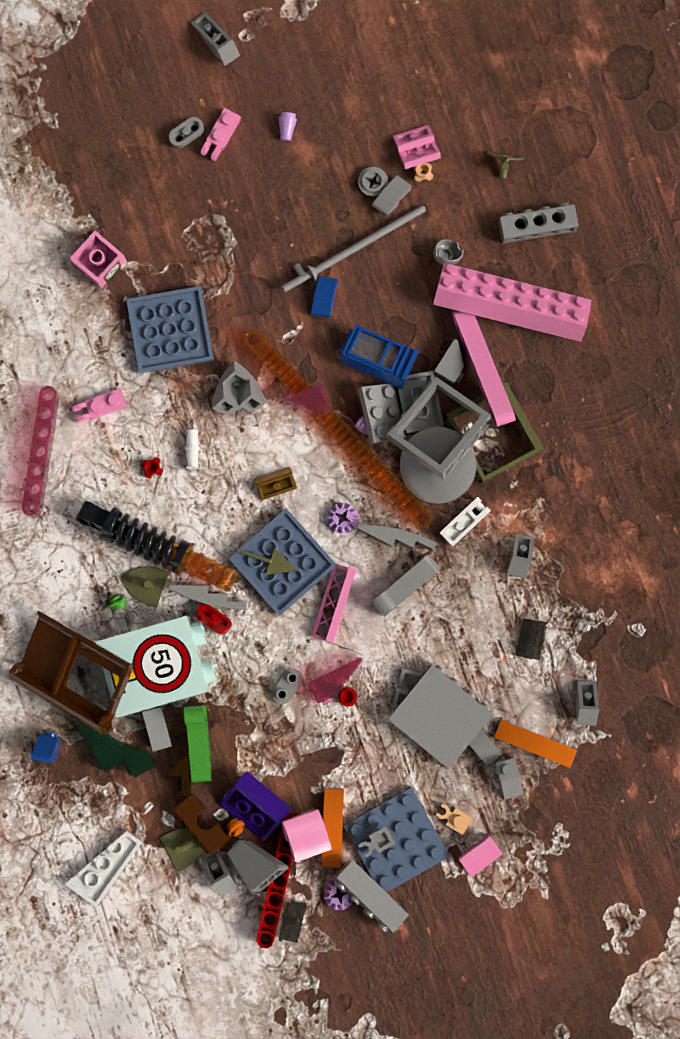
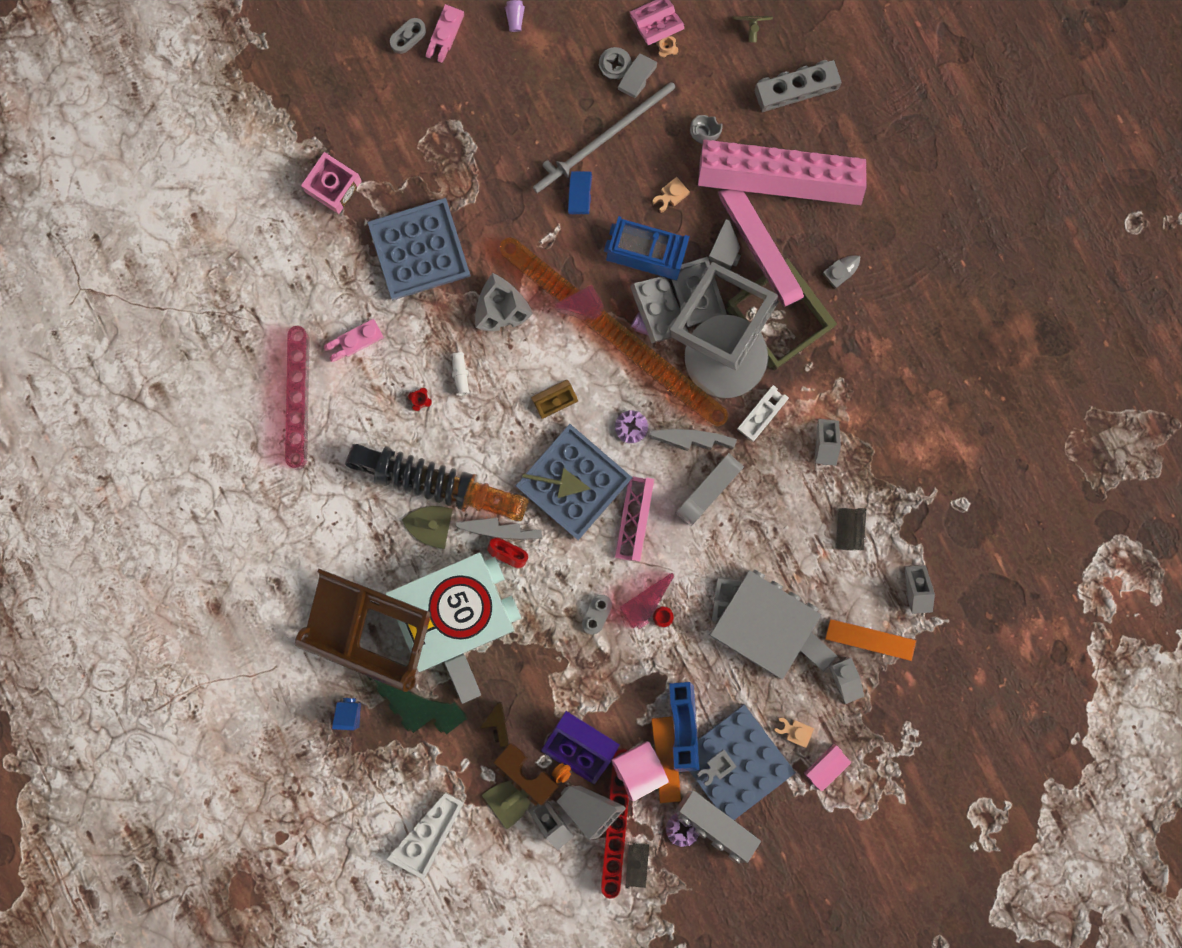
camera: 15 degrees left, 0 degrees up
bright green plate [108,594,127,611] -> none
bright green beam [184,705,212,783] -> none
none -> light nougat plate [652,177,690,213]
none -> blue arch [669,682,699,772]
none -> light grey plate [822,255,861,289]

